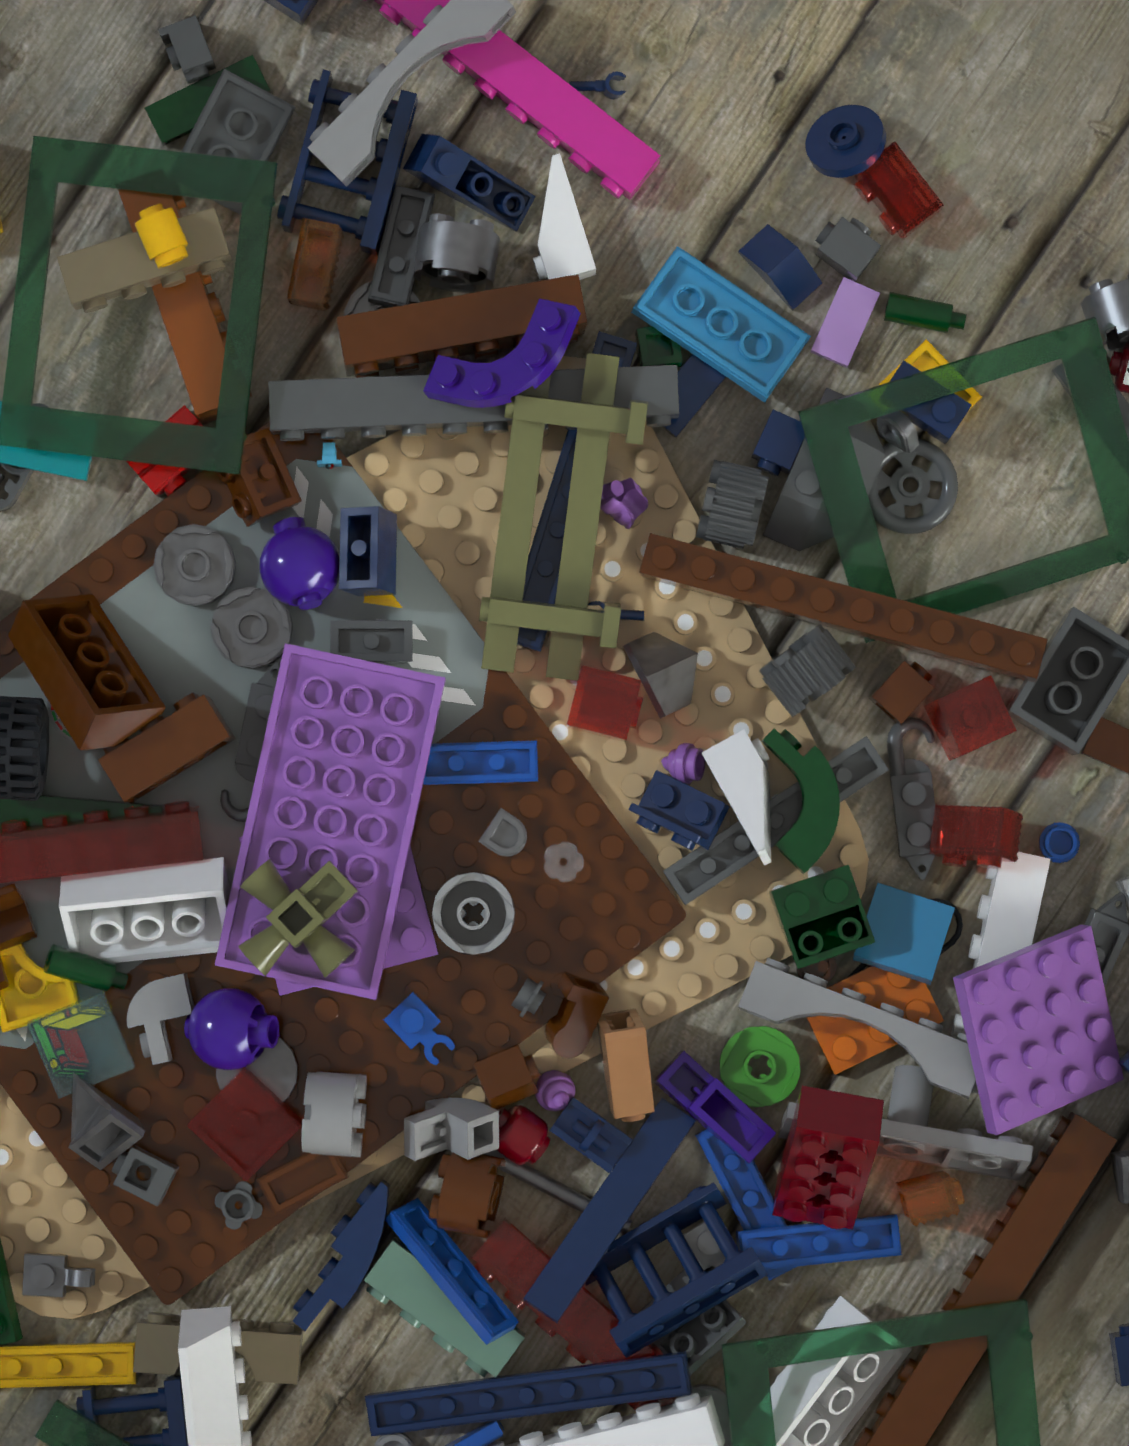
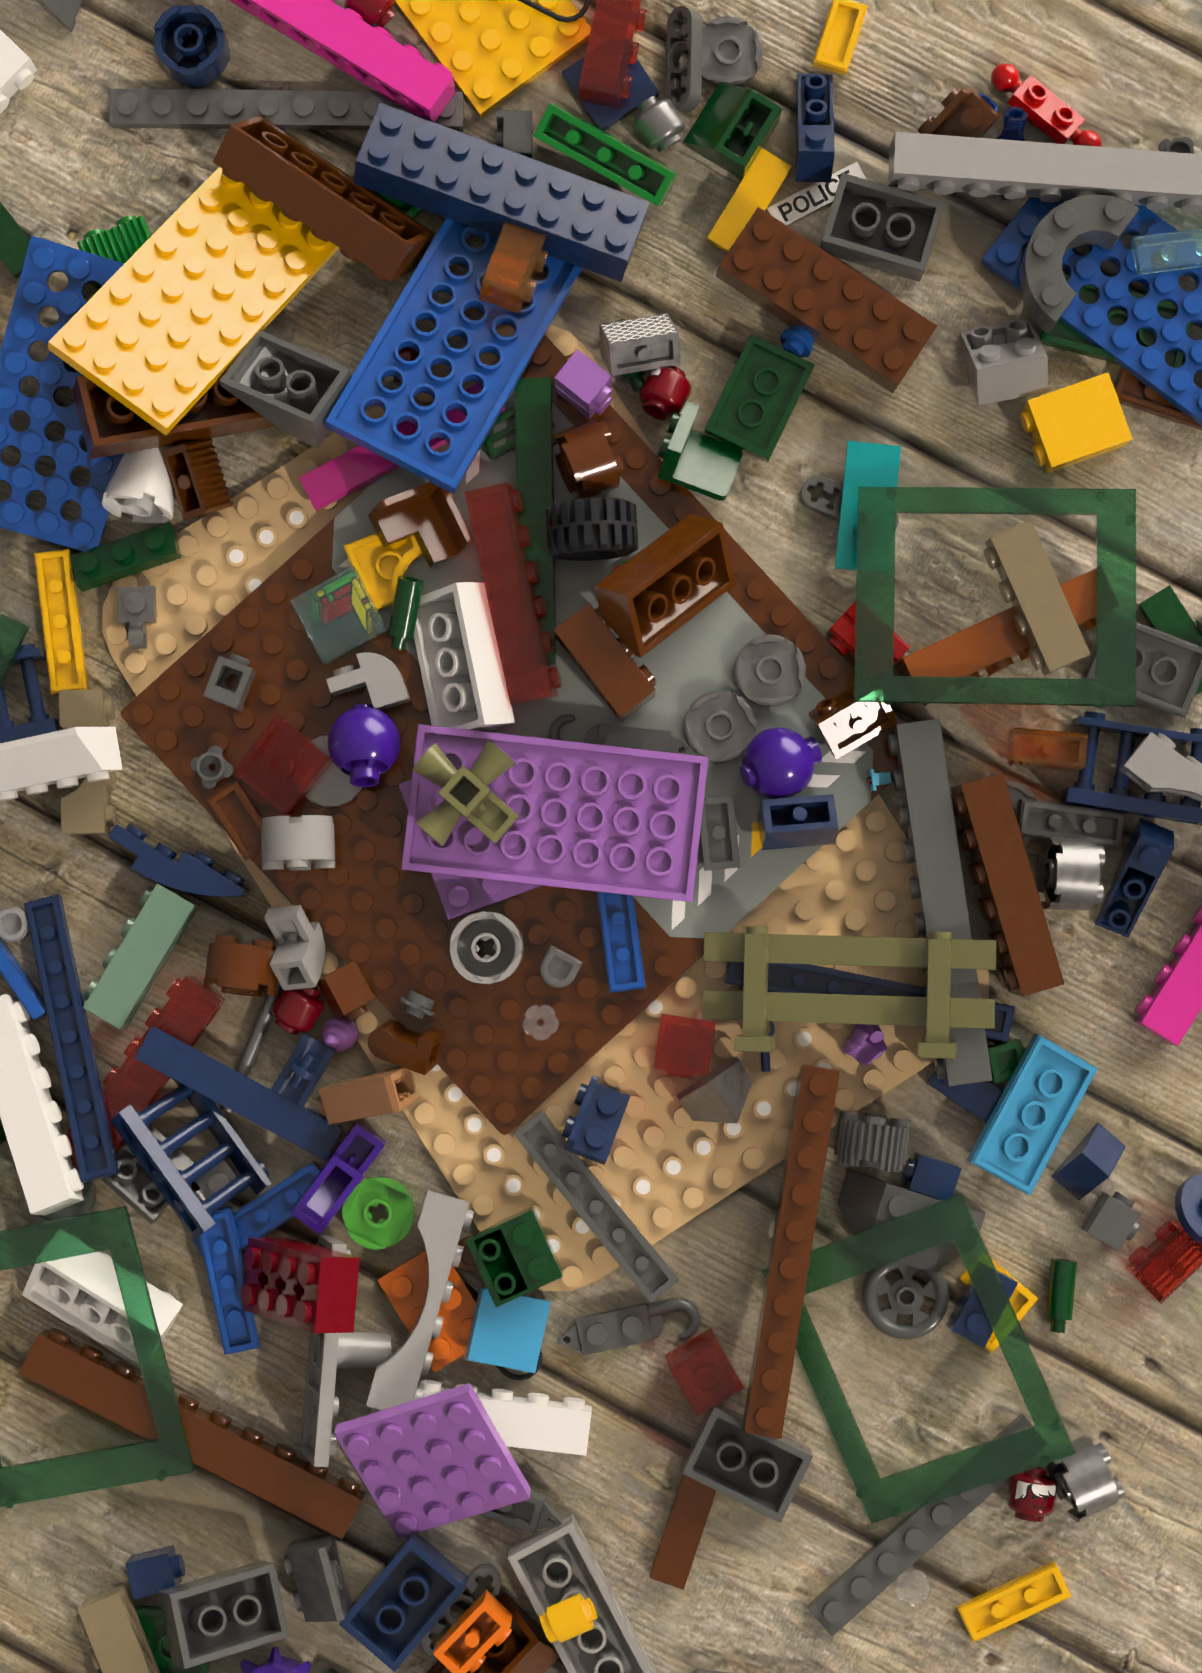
camera: 85 degrees right, 0 degrees up
flat silver slope [68,1072,145,1170] -> none
yellow brick [135,203,189,269] -> none
blue plate [383,991,455,1065] -> none
blue tile [385,1198,519,1345] -> none
dark purple plate [423,299,581,408] -> none
white slope [533,153,596,281] -> none
medium lavender plate [661,743,705,784] -> none
white slope [702,729,771,866] -> none
dark grey brick [759,624,856,717] -> none
dark green arch [761,728,840,874] -> none
lavender tile [810,277,880,368] -> none
reddish brown brick [869,661,934,725] -> none
flat silver tile [877,407,919,453] -> none
clear orange brick [896,1170,965,1227] -> none
clear red brick [929,805,1023,869] -> none
blue plate [1039,822,1080,863] -> none

